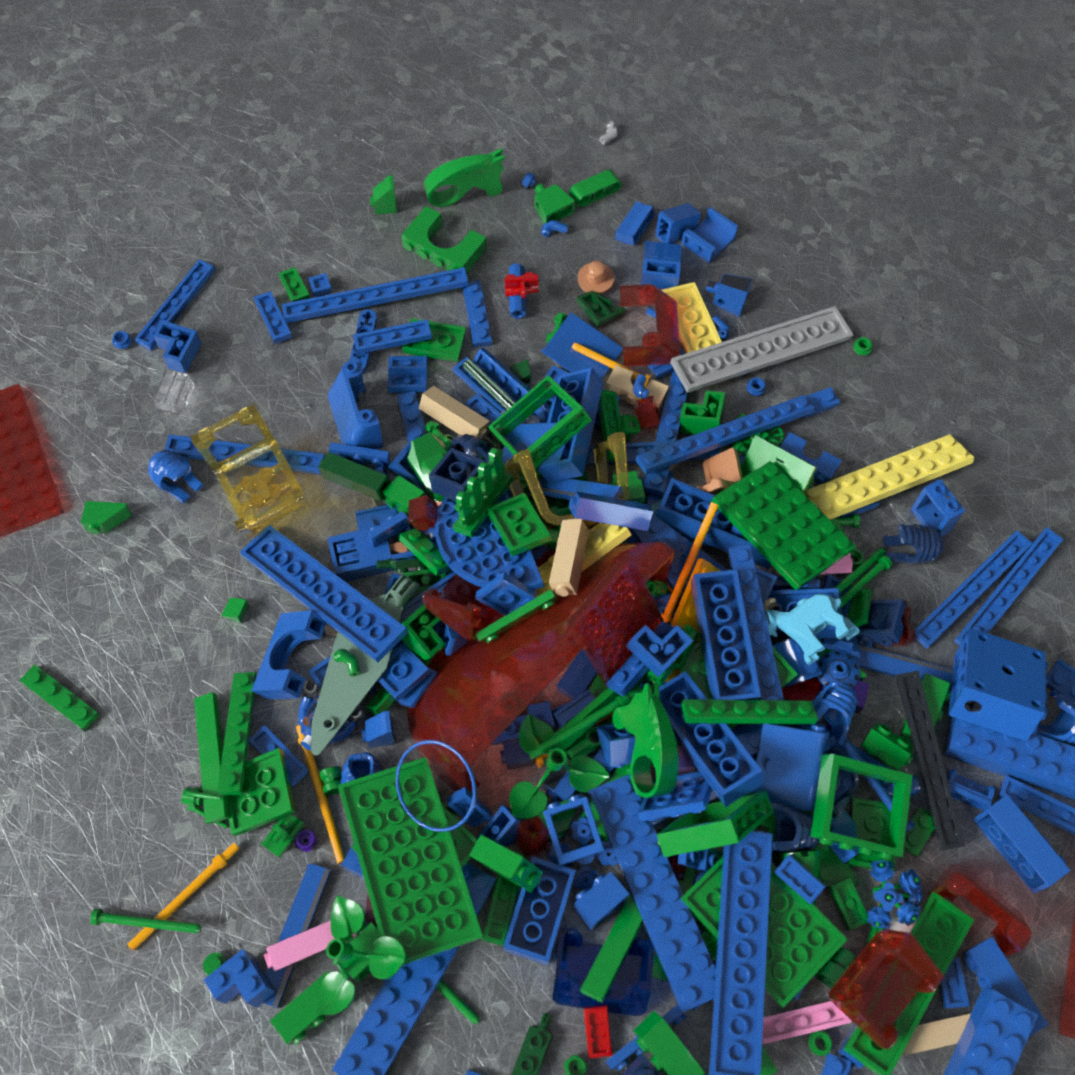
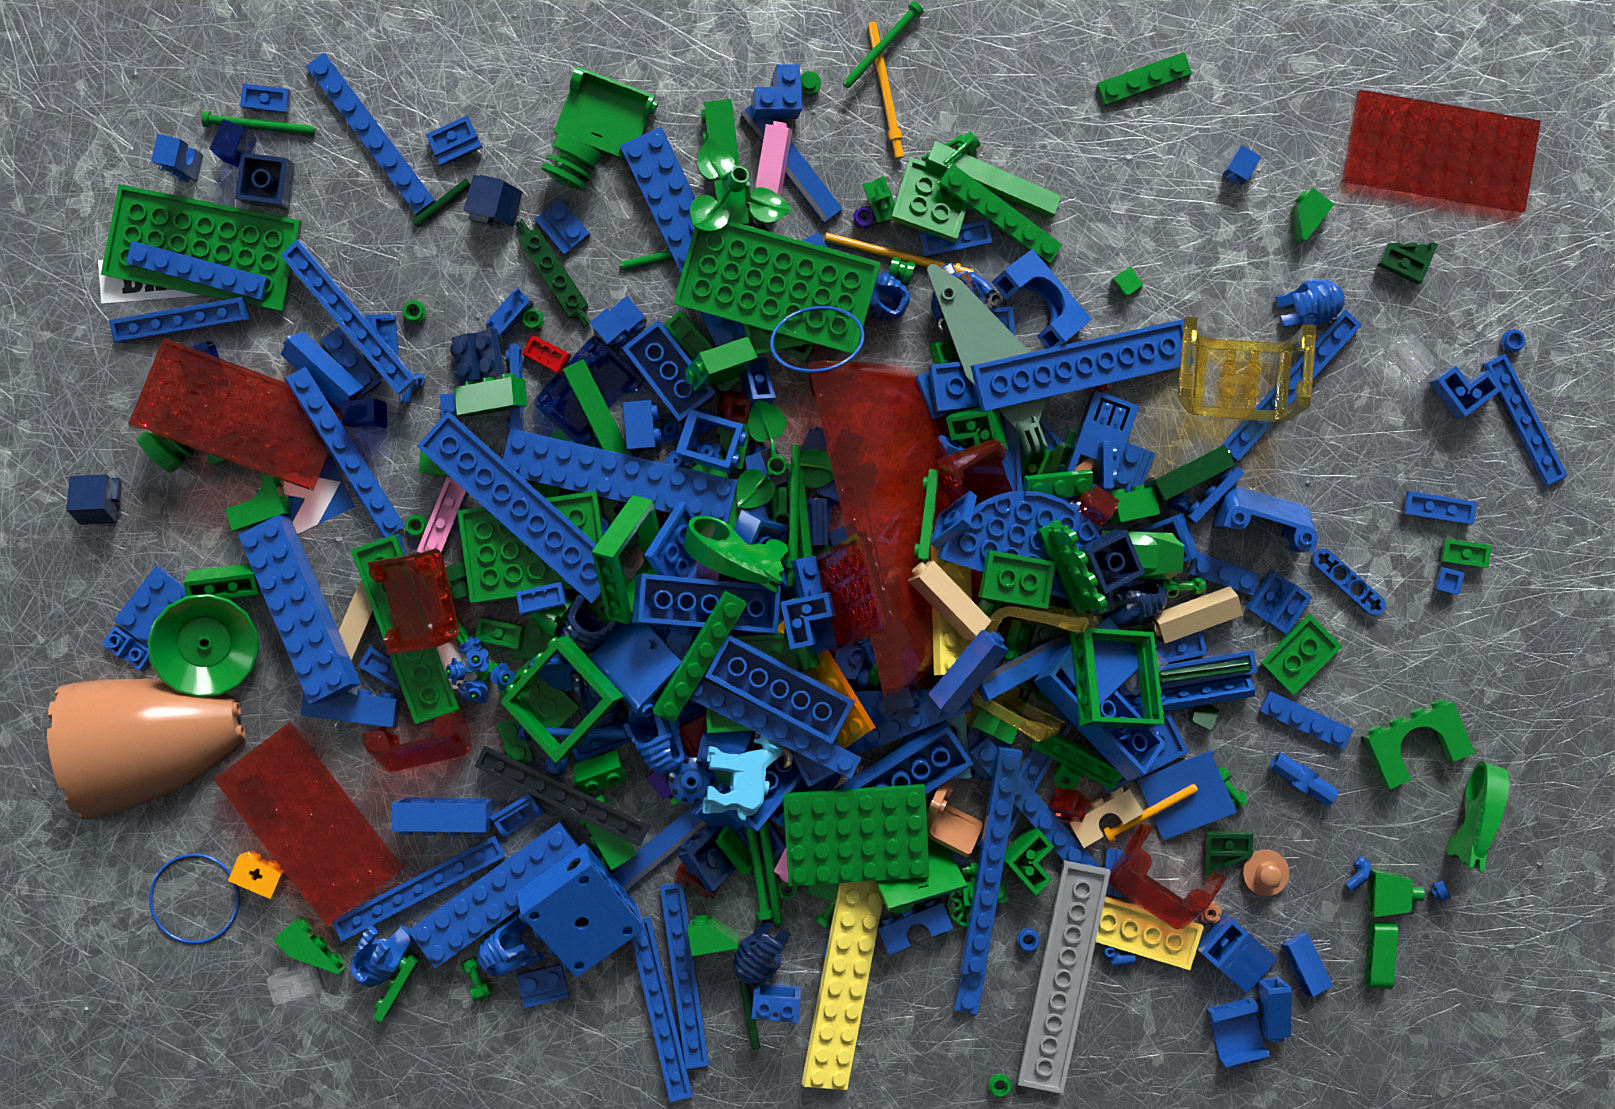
camera: 125 degrees right, 25 degrees up
blue plate [282,267,469,323] -> none
green arm [333,649,360,677] -> none
blue plate [353,319,432,354] -> none
blue slope [362,711,395,748] -> none
green slope [370,175,397,214] -> none
blue plate [447,787,492,828] -> none
red hips [504,272,539,298] -> none
light grey arm [600,121,618,145] -> none
blue arm [633,375,649,399] -> none
light orange bar [659,502,719,624] -> none
blue torso [706,274,753,317] -> none
none -> blue brick [589,296,647,349]
none -> green slope [687,913,740,956]
none -> dark green bar [739,980,761,1050]
none -> blue brick [1223,145,1262,185]
none -> dark green wing [1377,242,1438,285]

